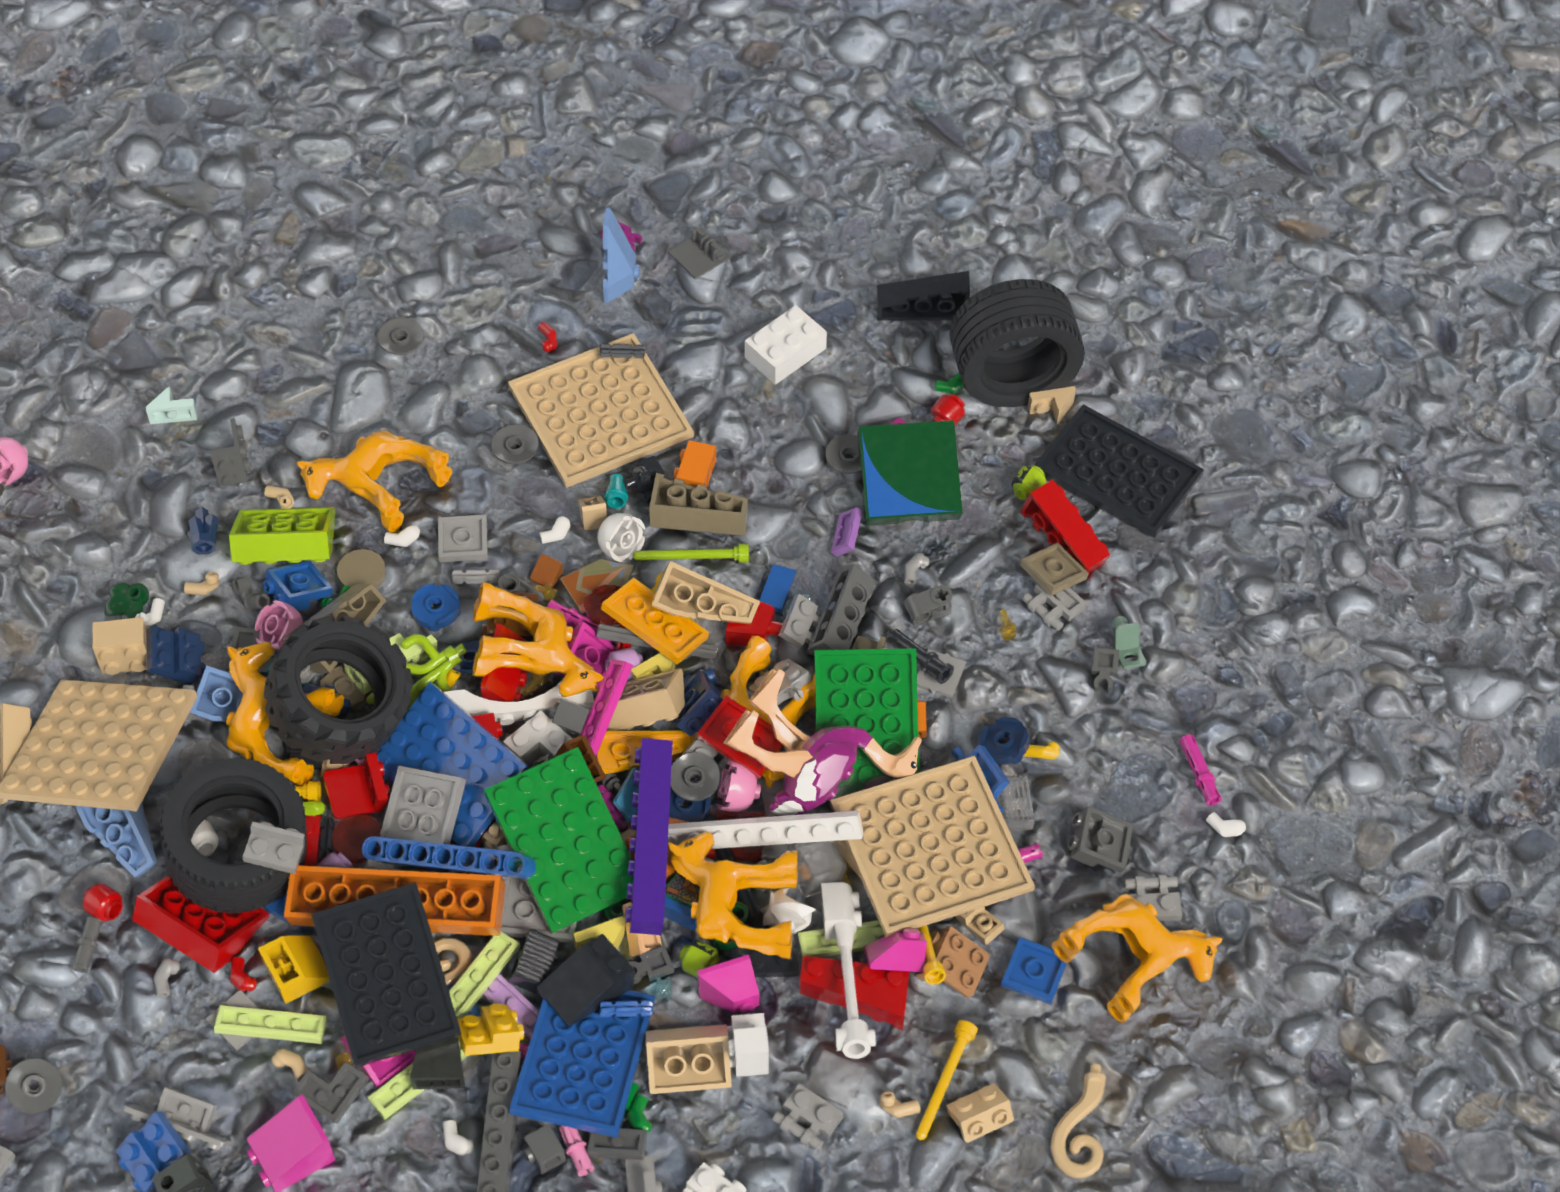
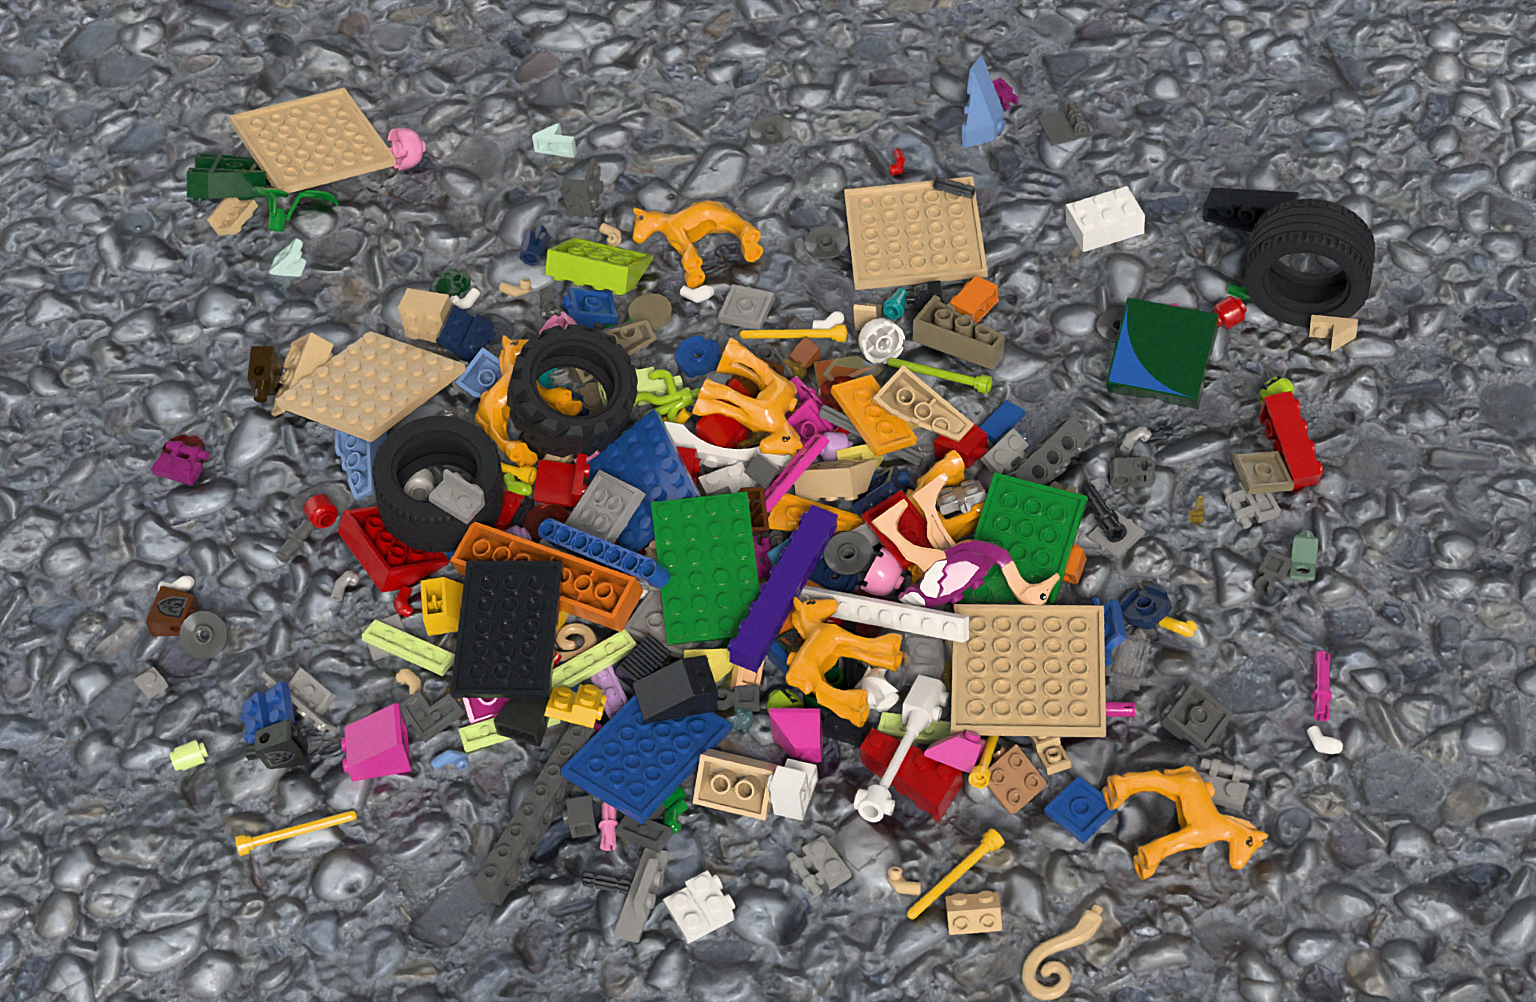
camera: 30 degrees right, 5 degrees down
white arm [443,1120,474,1155] -> none
light grey axle [452,569,500,584] -> none
blue axle [600,1000,653,1017] -> none
medium lavender plate [831,507,863,557] -> none
black plate [1034,404,1204,538] -> none
none -> medium blue arm [430,749,469,770]
none -> yellow piece [739,324,847,342]

